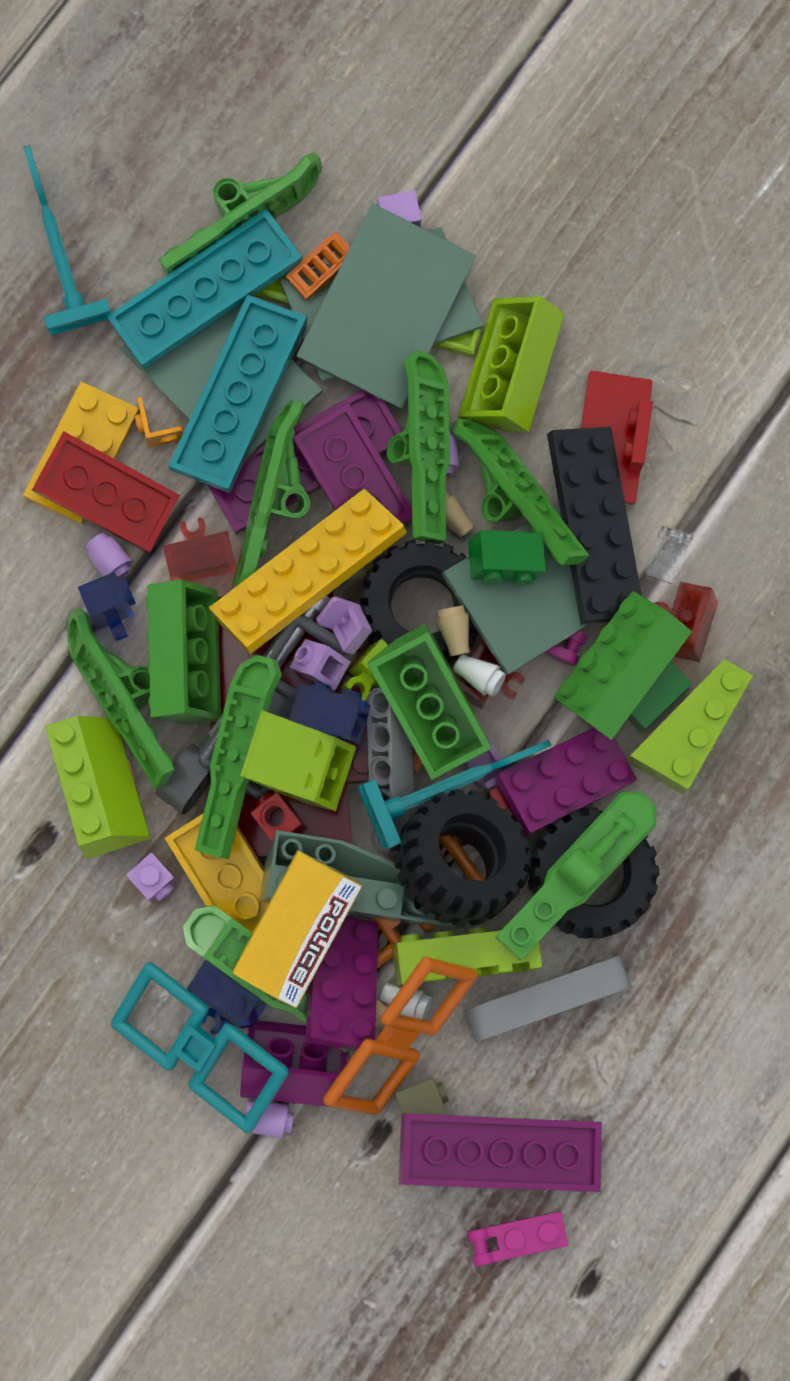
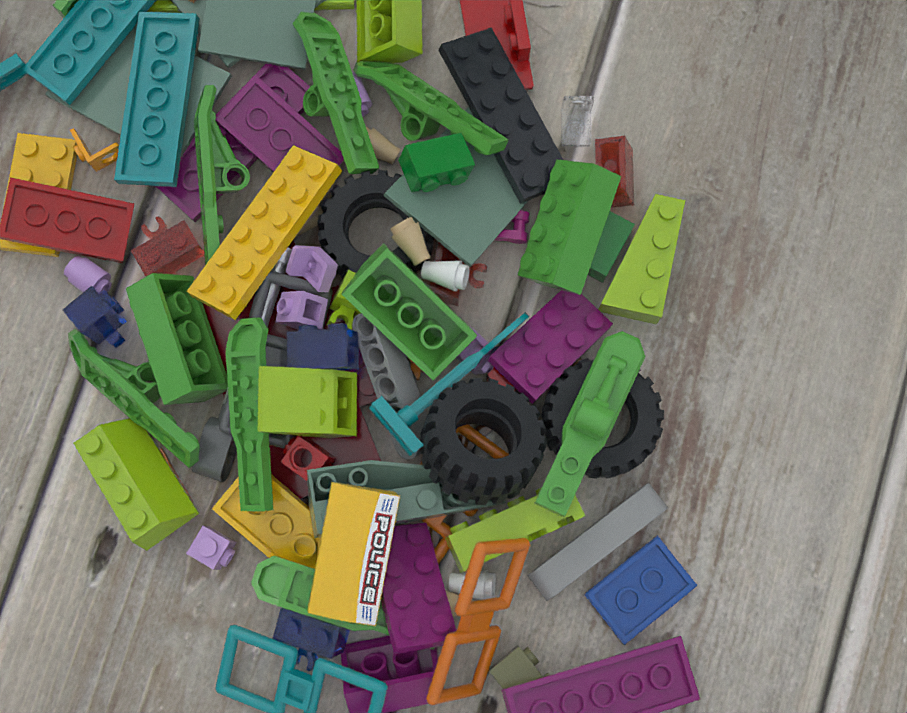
camera: 10 degrees left, 0 degrees up
none -> blue tile [584,535,698,645]

